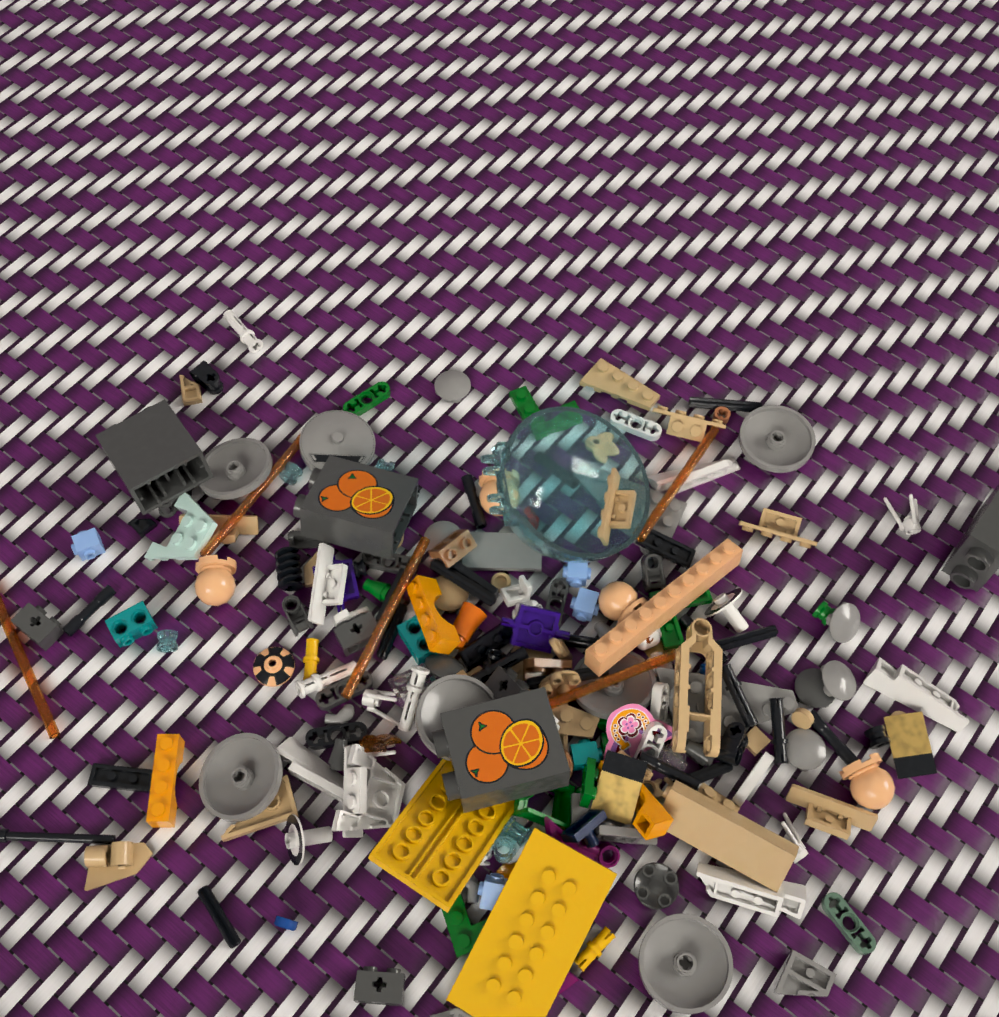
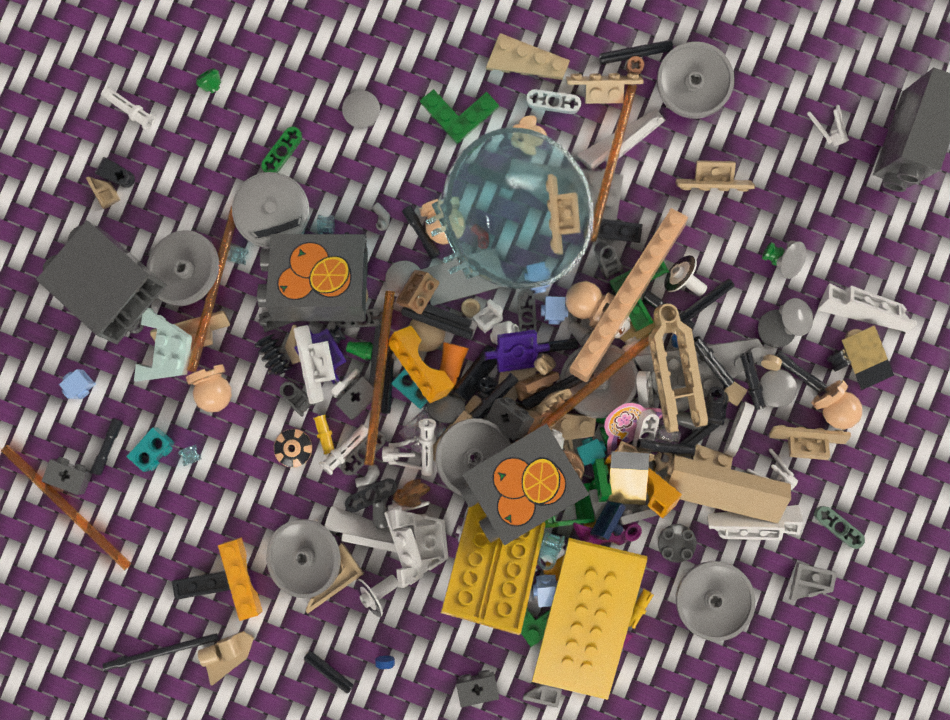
camera: 10 degrees left, 25 degrees up
black tile [128,518,157,538] -> none
none -> green cone [196,68,221,93]
none -> light grey arm [372,202,390,231]

